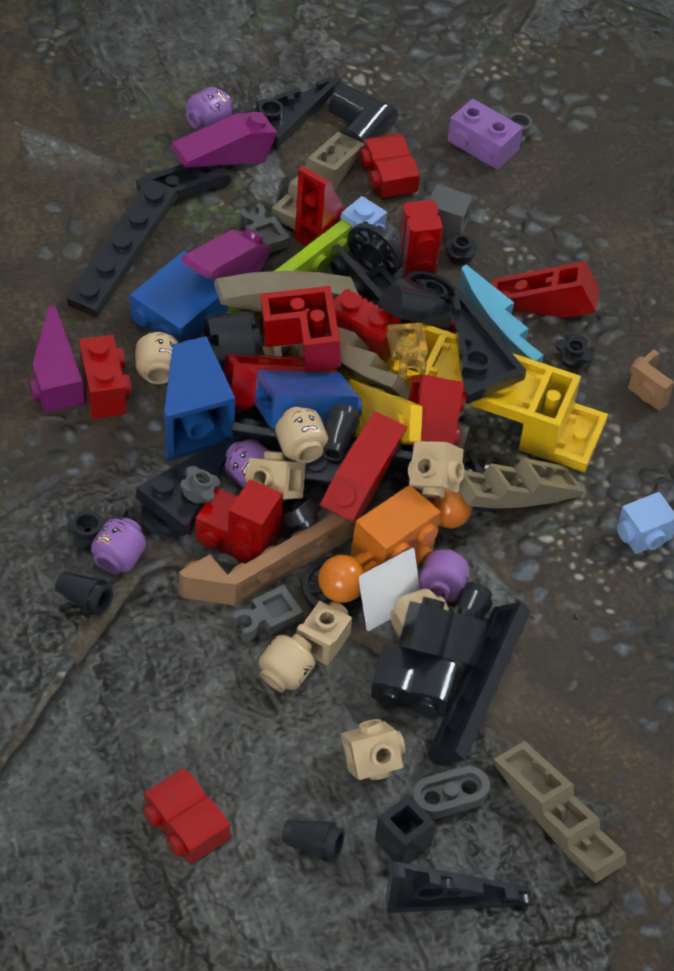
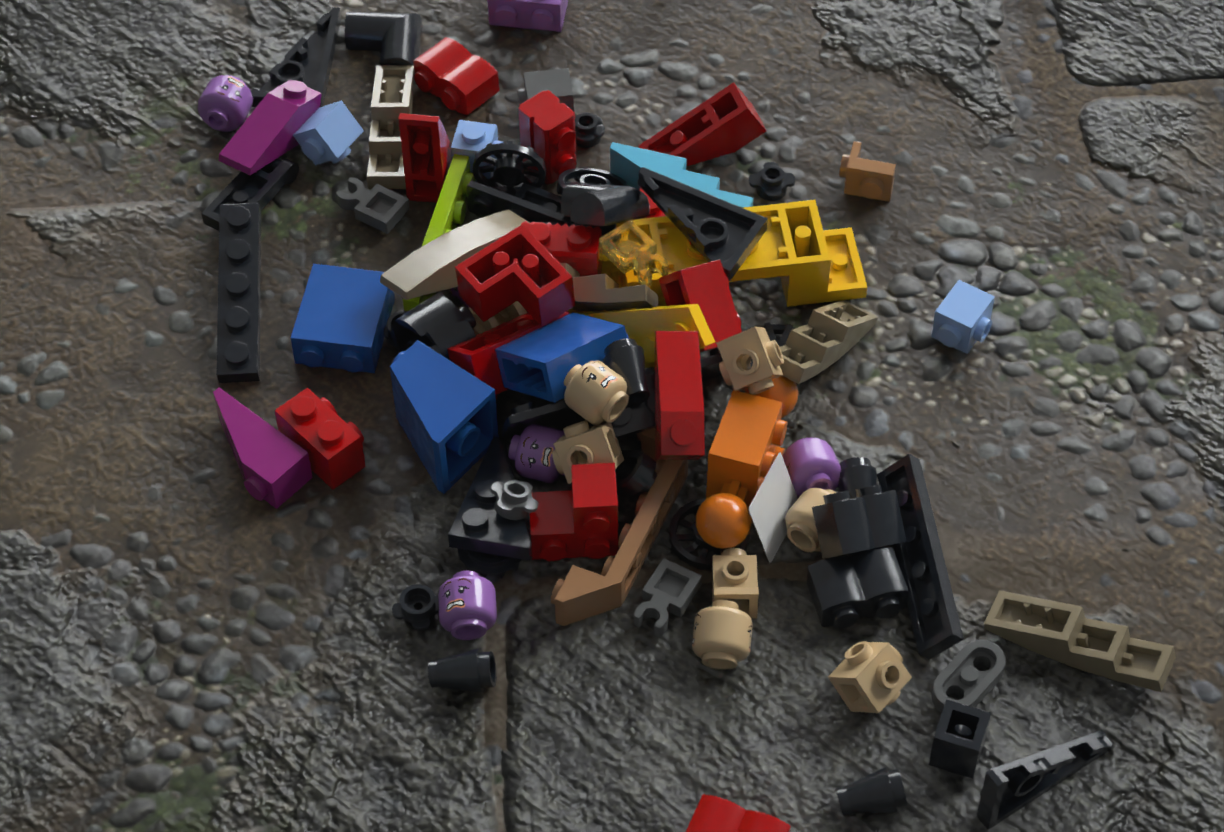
camera: 25 degrees left, 0 degrees up
tan head [135,332,178,384] -> none
magenta slope [181,228,273,279] -> none
none -> light blue brick [293,100,364,165]

